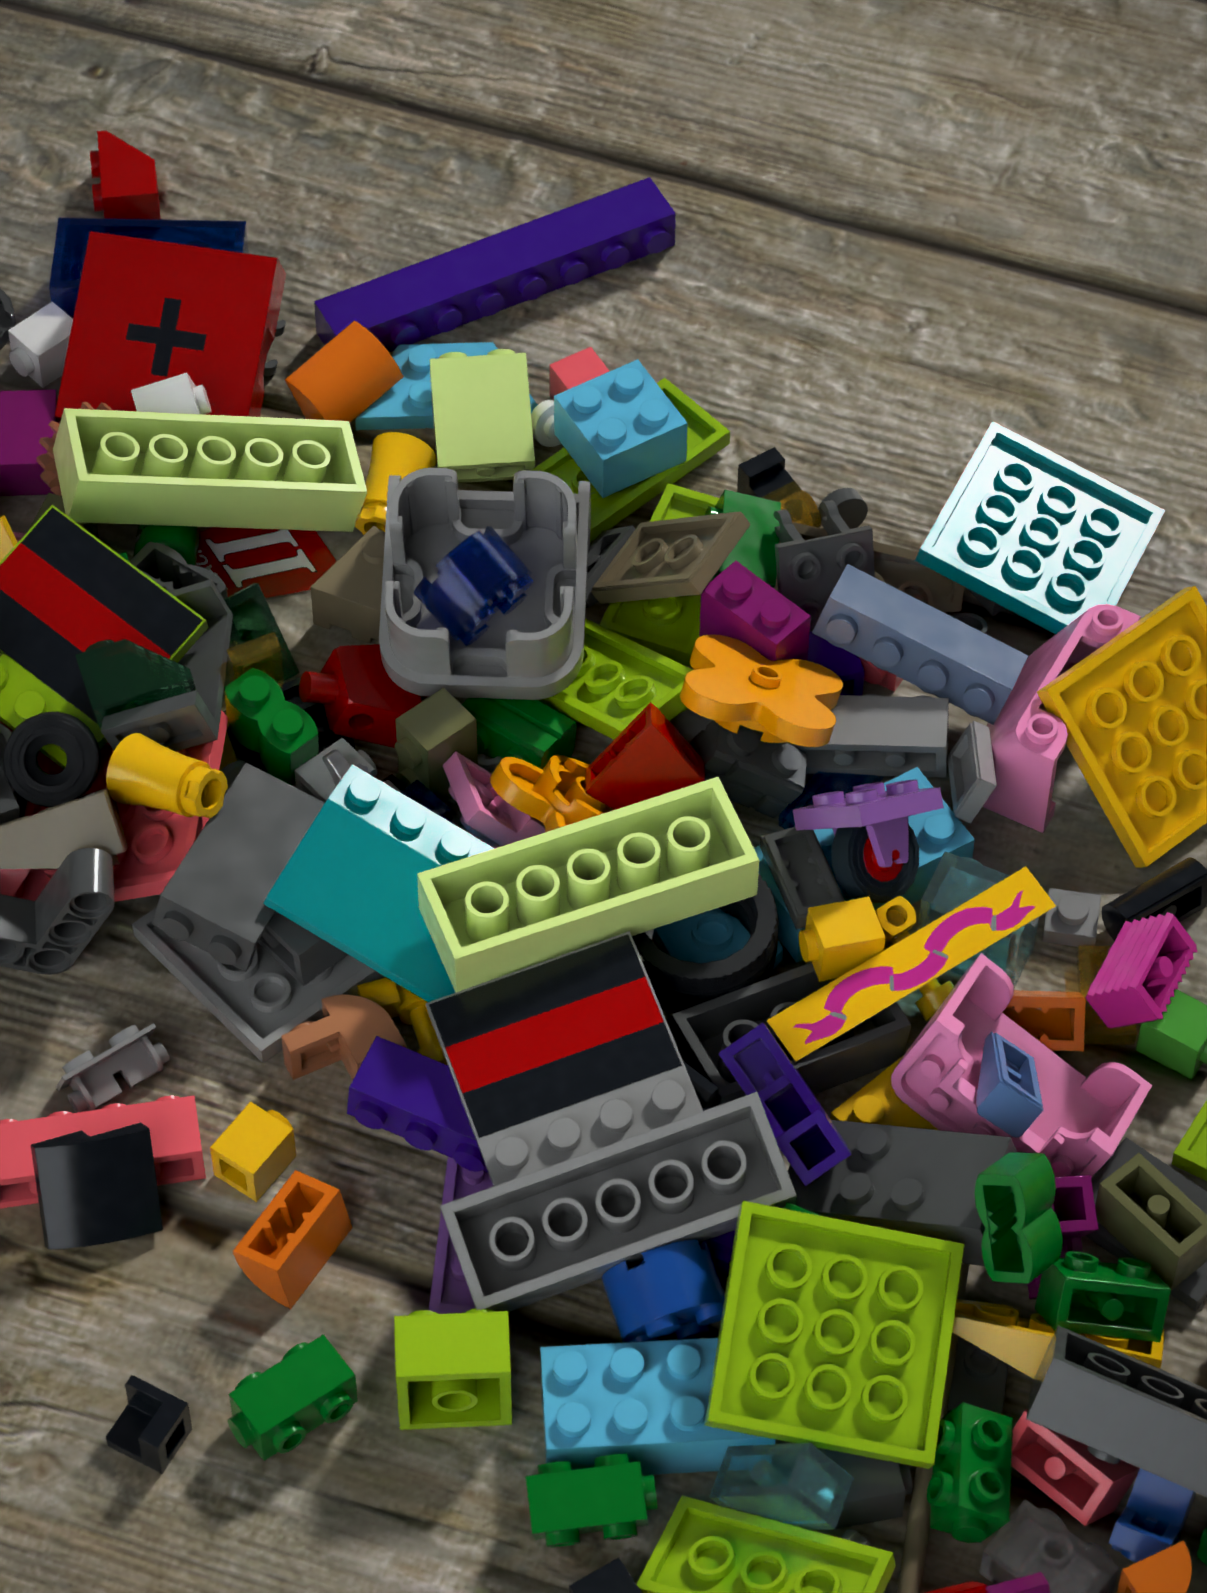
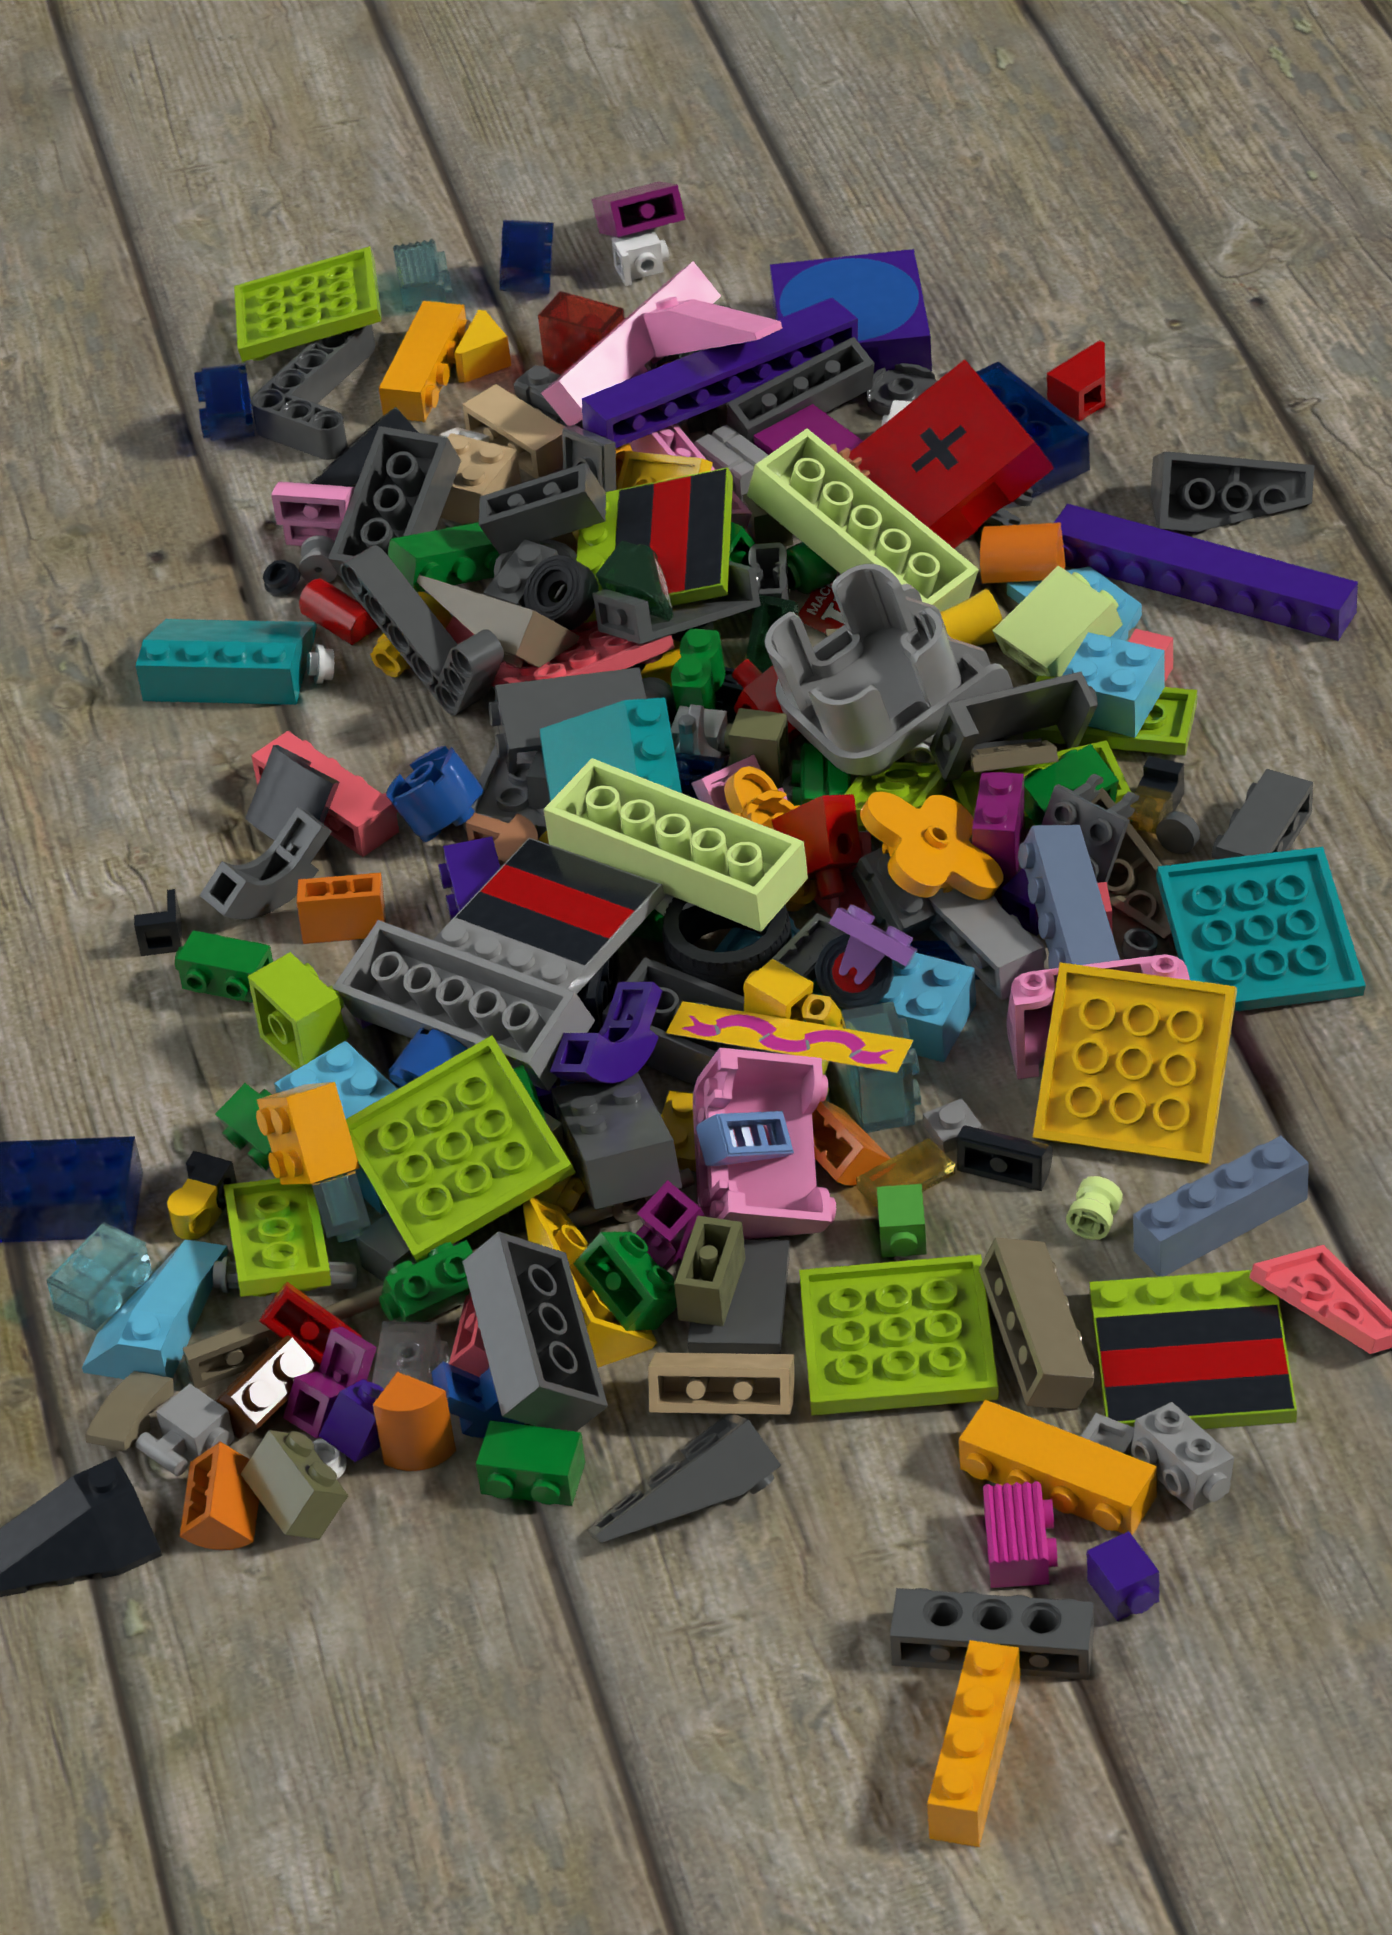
camera: 60 degrees right, 10 degrees down
light grey hinge [56,1023,170,1112] -> none
yellow plant [106,733,228,818] -> none
white brick [131,372,212,415] -> none
yellow brick [210,1101,296,1202] -> none
clear yellow tile [227,632,283,687] -> none
clear blue brick [414,526,534,647] -> none
light grey tile [947,721,997,823] -> none
green brick [975,1152,1062,1284] -> none
dark pink brick [1086,912,1197,1029] -> none
none -> dark grey arch [199,806,332,919]
none -> light orange brick [256,1082,360,1185]
none -> blue brick [386,746,484,842]
none -> dark grey panel [929,672,1098,782]
none -> dark grey wedge [1150,451,1315,533]
none -> dark grey brick [1212,769,1313,859]

